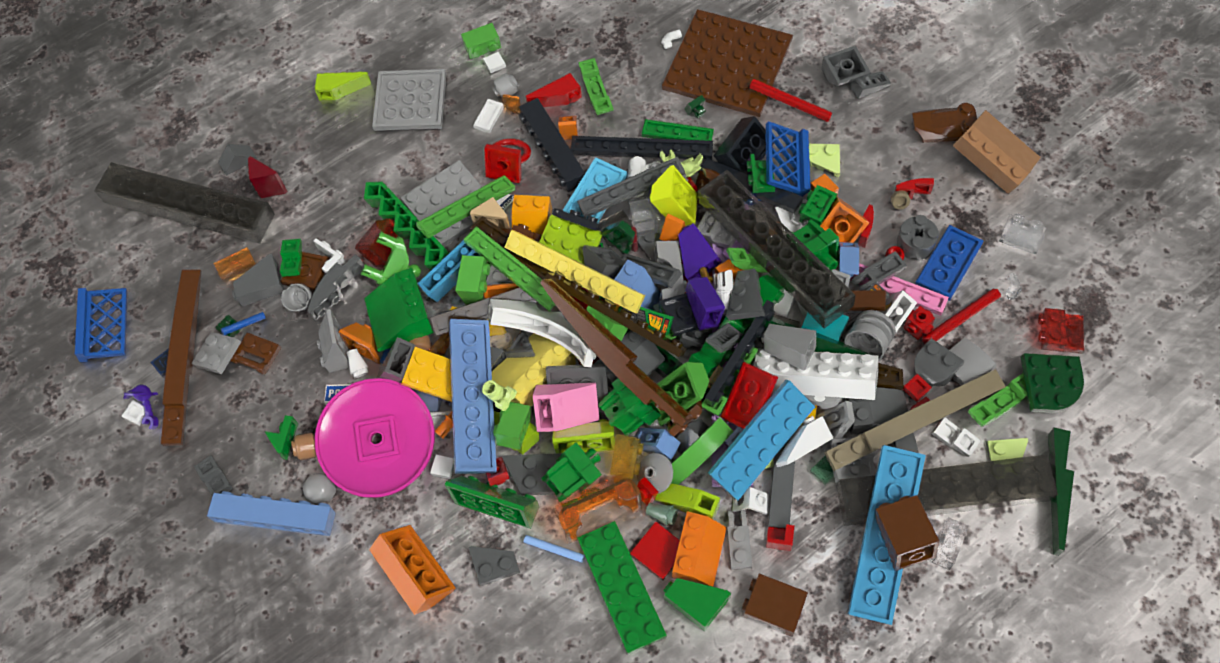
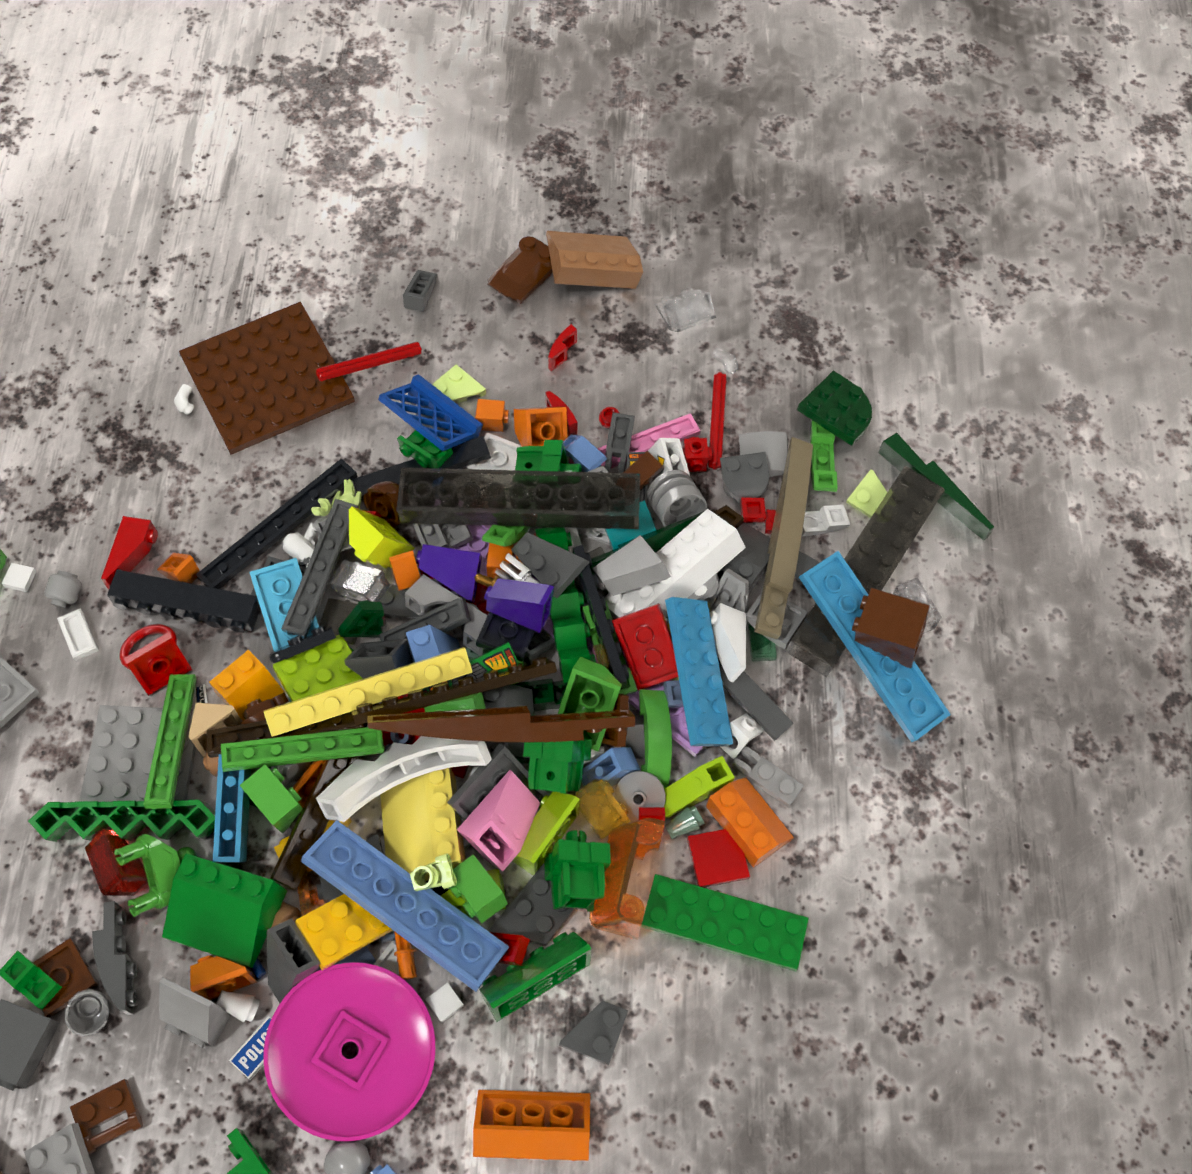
camera: 60 degrees left, 0 degrees up
dark green tile [215,315,243,338] -> none
blue piece [221,312,266,335] -> none
medium nougat head [291,432,317,460] -> none
white bracket [313,239,345,275] -> none
clear orange tile [501,95,520,114] -> none
dark grey tile [505,330,535,358] -> none
light blue bar [524,535,584,563] -> none
bright green slope [578,58,614,115] -> none
green tile [642,119,714,141] -> none
green slope [664,578,731,631] -> none
dark green tile [684,95,706,118] -> none
dark grey slope [705,323,743,353] -> none
black slope [713,116,774,175] -> none
reddish brown panel [741,573,808,637] -> none
red panel [766,524,795,551] -> none
green bracket [798,185,837,225] -> none
dark grey slope [821,45,871,86] -> none
dark tan tile [891,190,910,210] -> none
dark grey brick [897,215,939,260] -> none
blue tile [915,225,984,301] -> none
clear red plate [1038,308,1084,354] -> none

